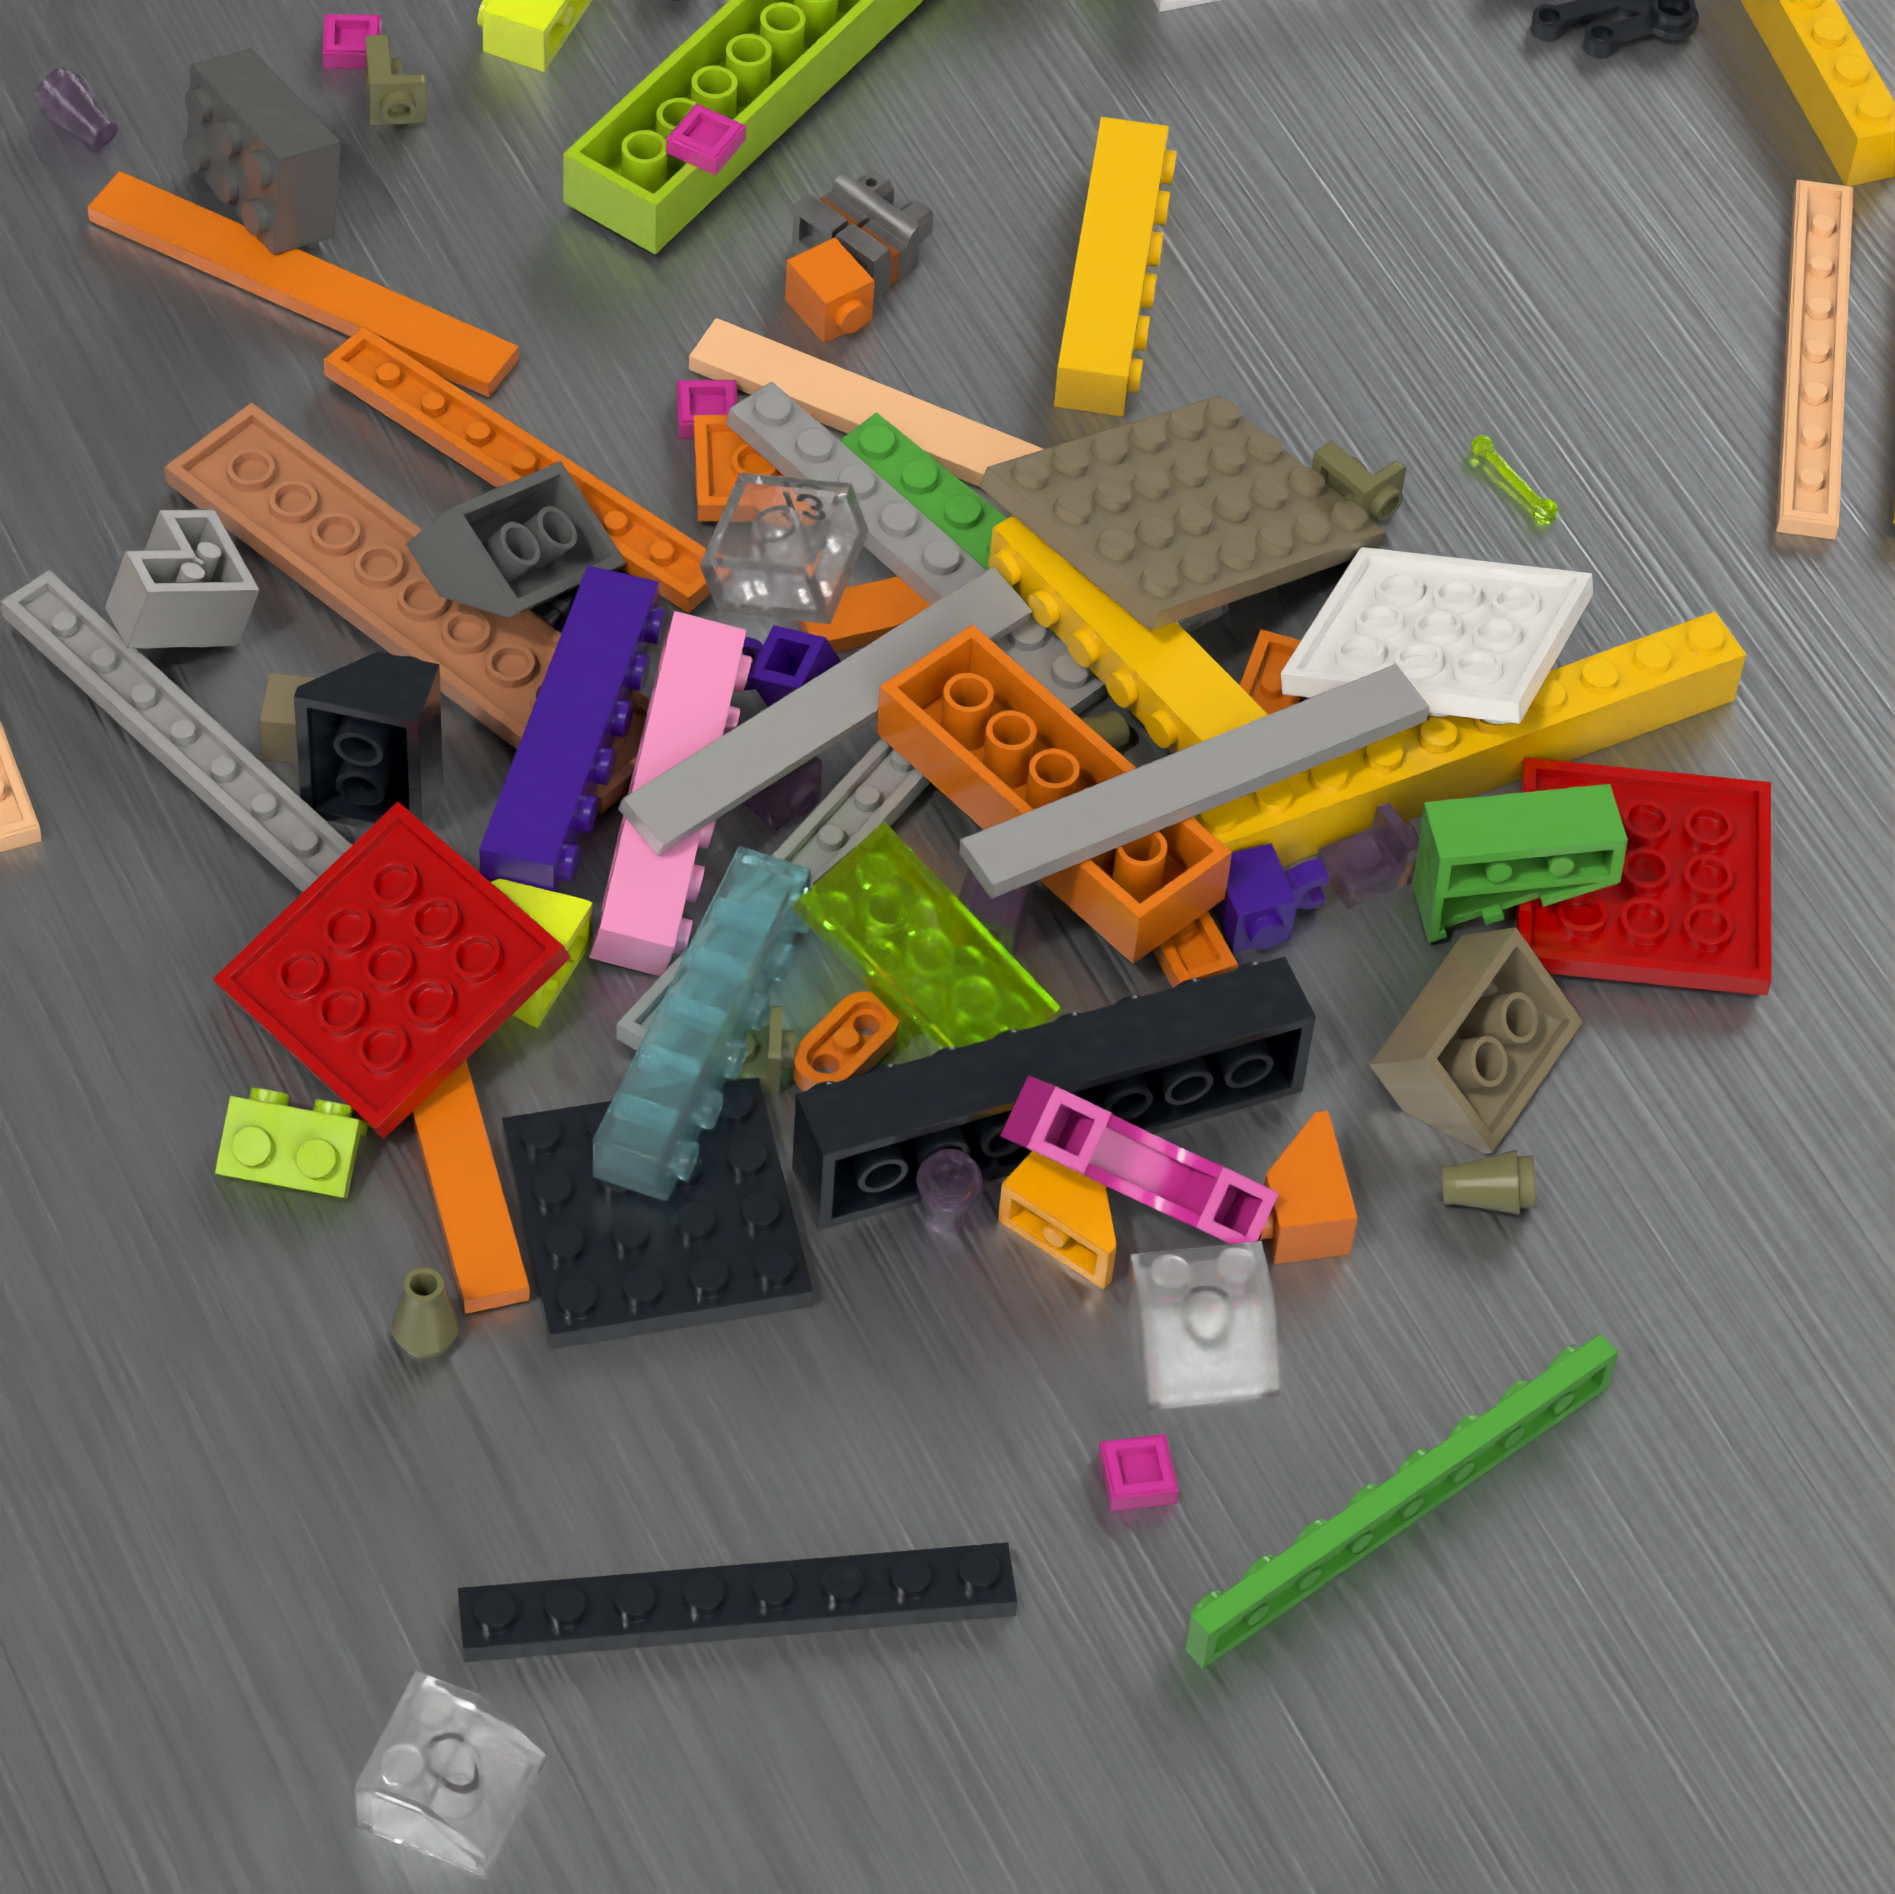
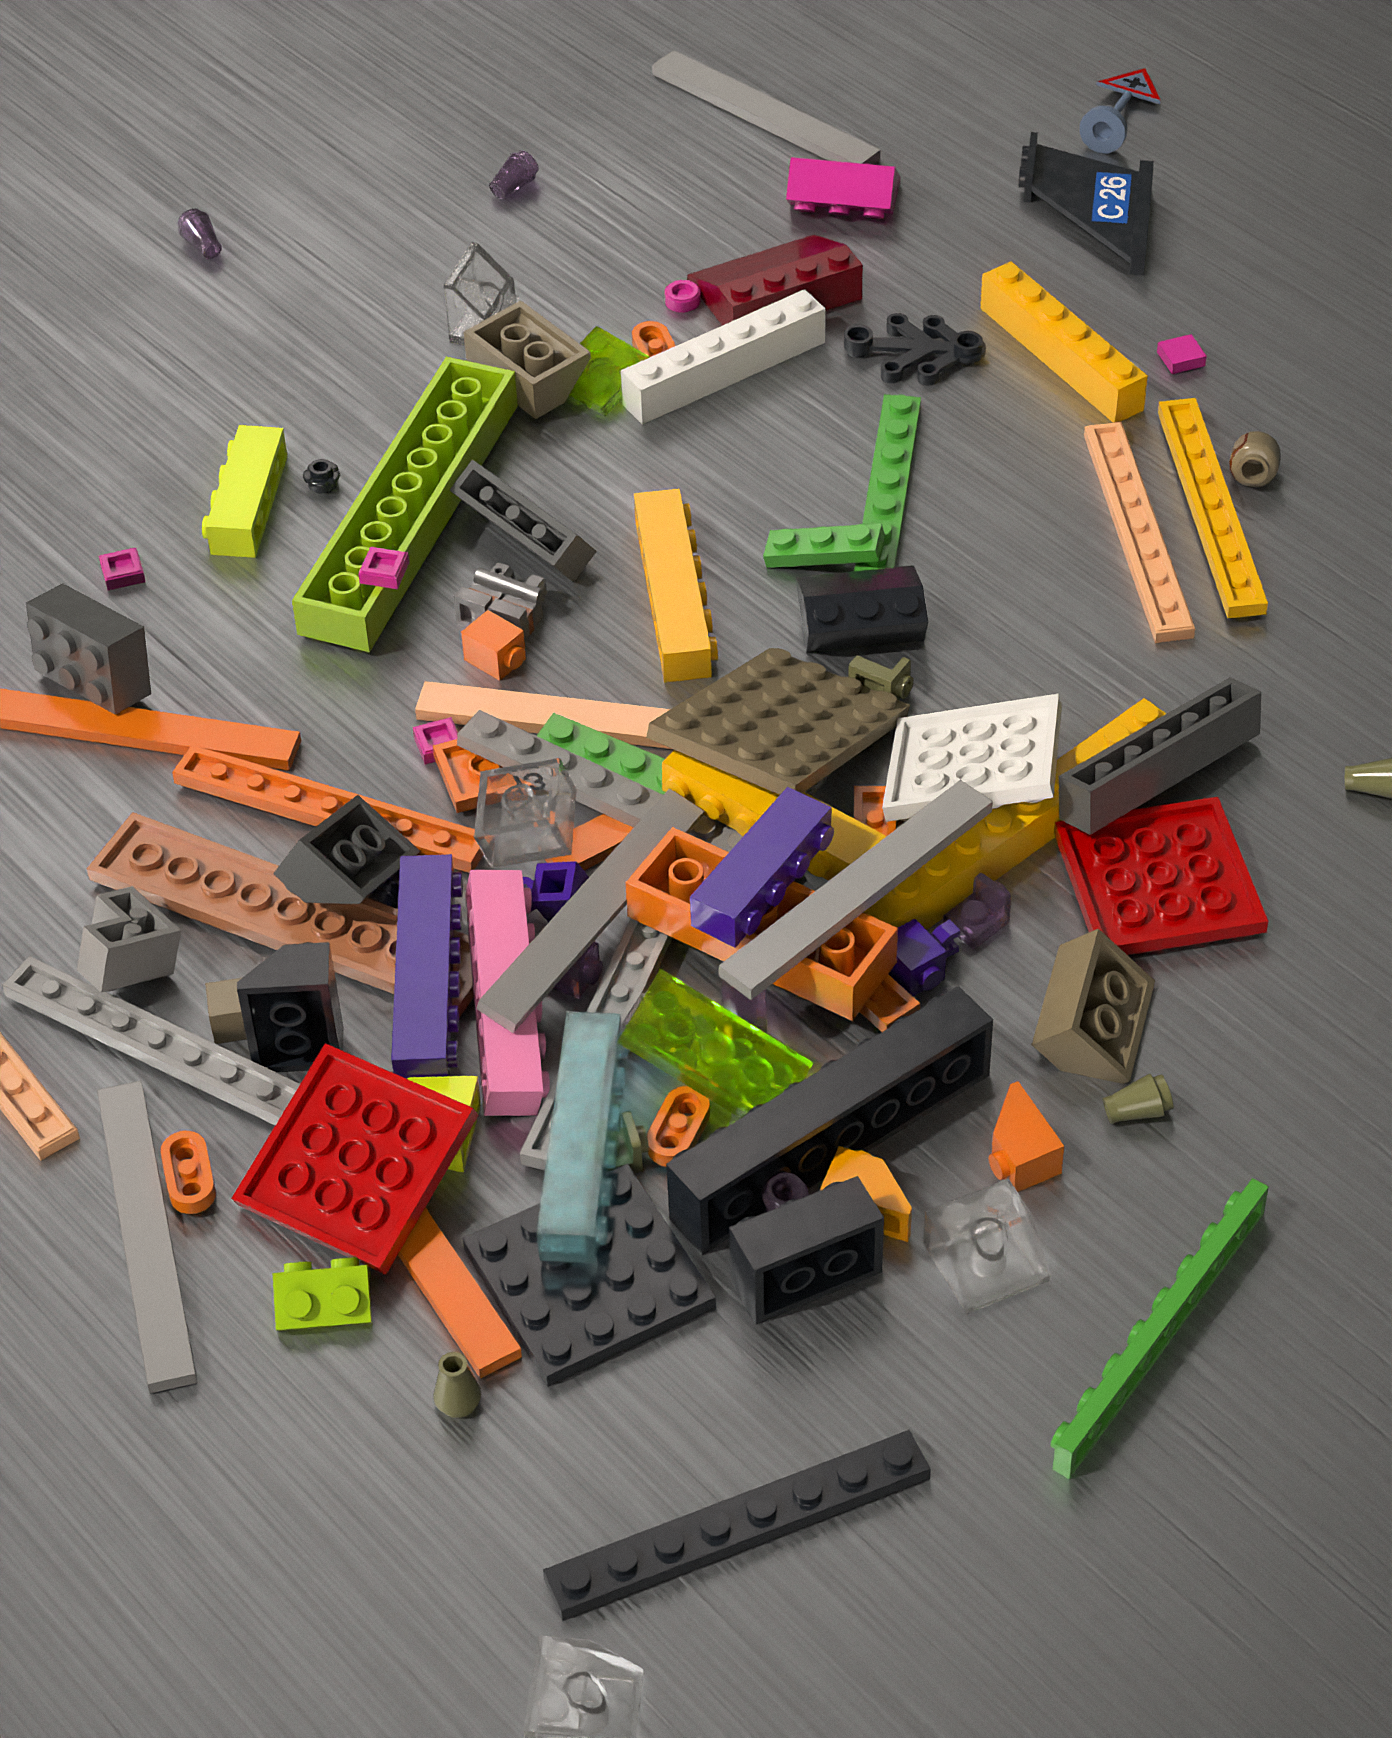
camera: 10 degrees left, 5 degrees down
olive bracket [365,35,427,125] -> none
dark pink arch [1000,1076,1279,1253] -> none
dark pink tile [1098,1434,1179,1512] -> none
bright green wedge [1413,784,1628,943] -> none
clear neon green hinge [1471,435,1558,524] -> none
none -> light grey tile [97,1080,198,1394]
none -> orange plate [160,1131,216,1214]
none -> dark grey brick [450,459,597,583]
none -> dark purple brick [690,786,834,948]
none -> black brick [729,1176,884,1325]
none -> bright green plate [763,523,885,568]
none -> black slope [796,565,928,653]
none -> bright green plate [854,394,921,571]
none -> dark grey brick [1059,677,1262,835]

